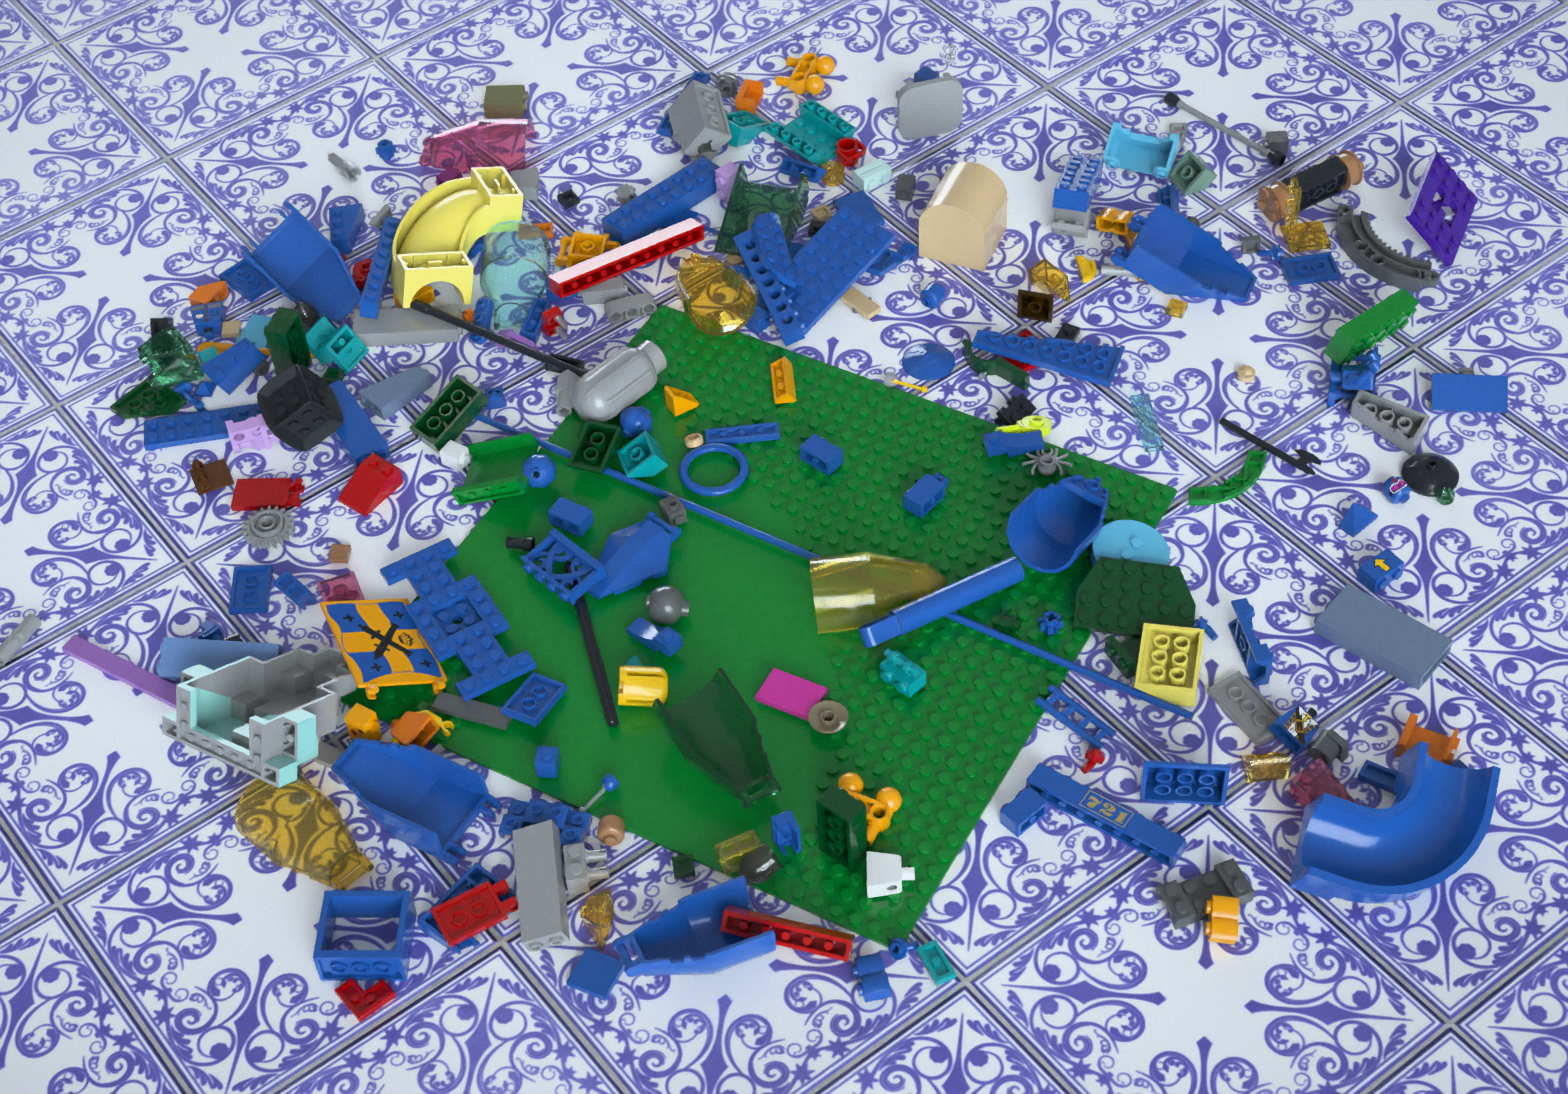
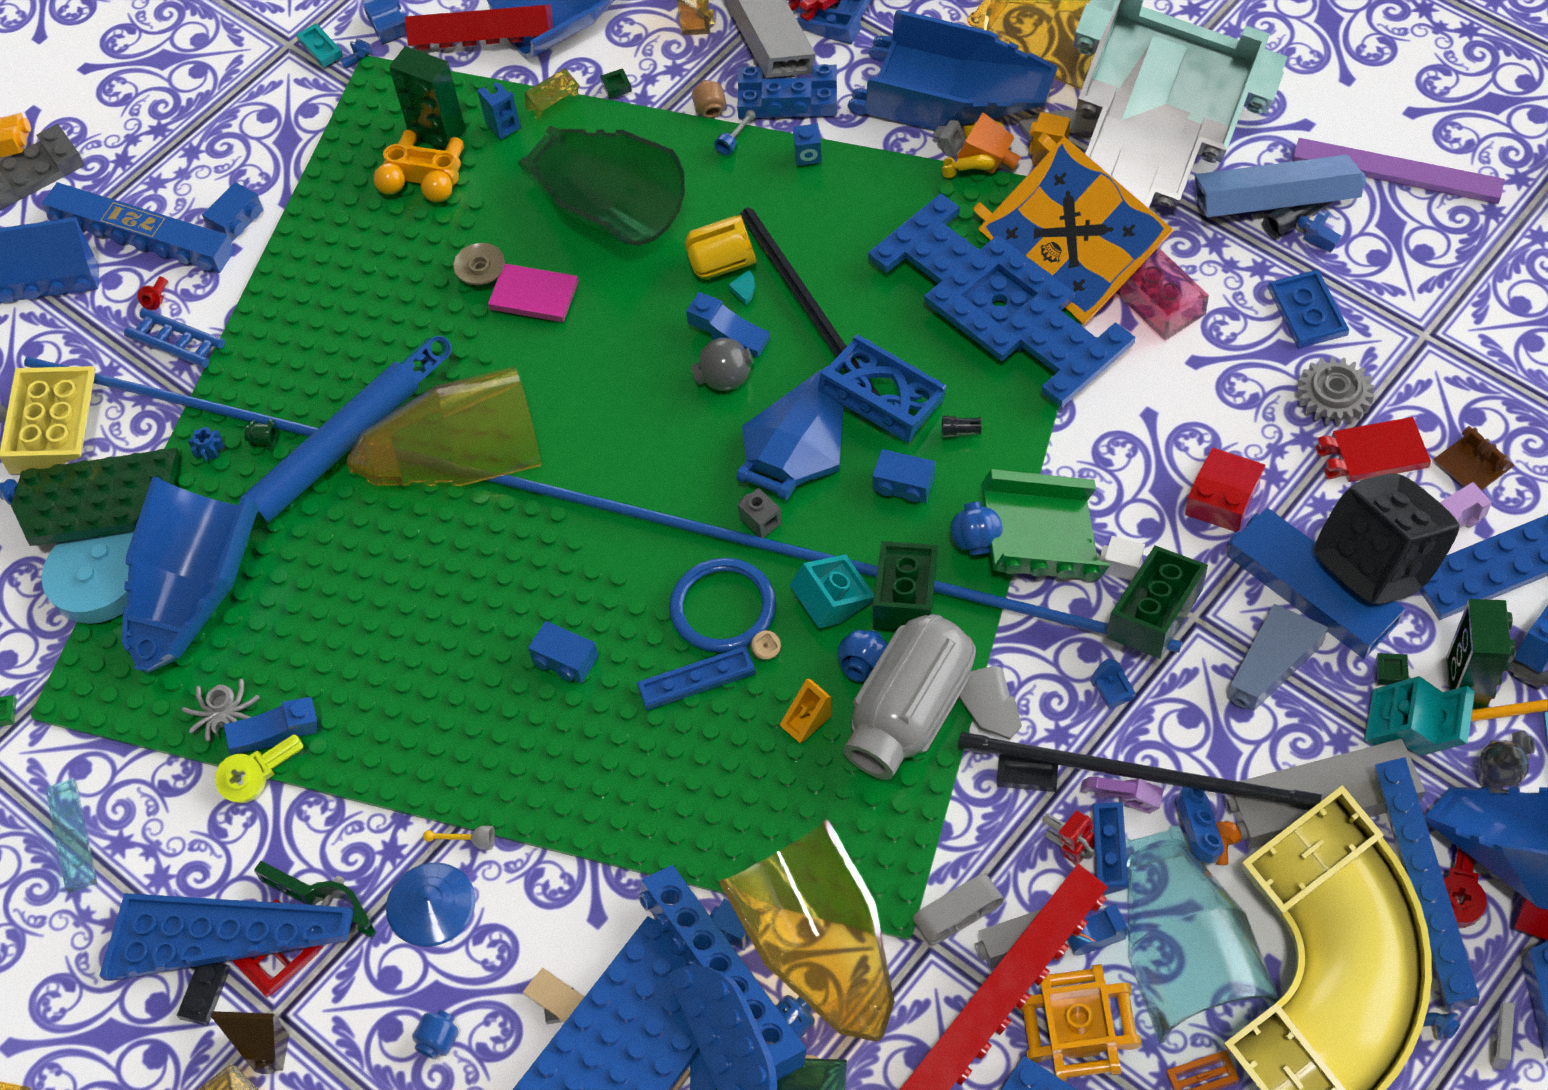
camera: 170 degrees right, 10 degrees up
blue hinge [272,570,317,610] -> none
medium nougat tile [328,544,352,563] -> none
dark grey tile [431,692,512,730] -> none
blue tile [501,672,568,727] -> none
light grey brick [563,843,610,895] -> none
clear smoke helmet [737,842,783,885] -> none
light orange slope [770,356,797,404] -> none
white torso [867,851,915,898] -> none
teal brick [880,648,926,698] -> none
blue brick [903,473,949,518] -> none
black bracket [994,393,1037,426] -> none
dark green bracket [1104,634,1141,679] -> none

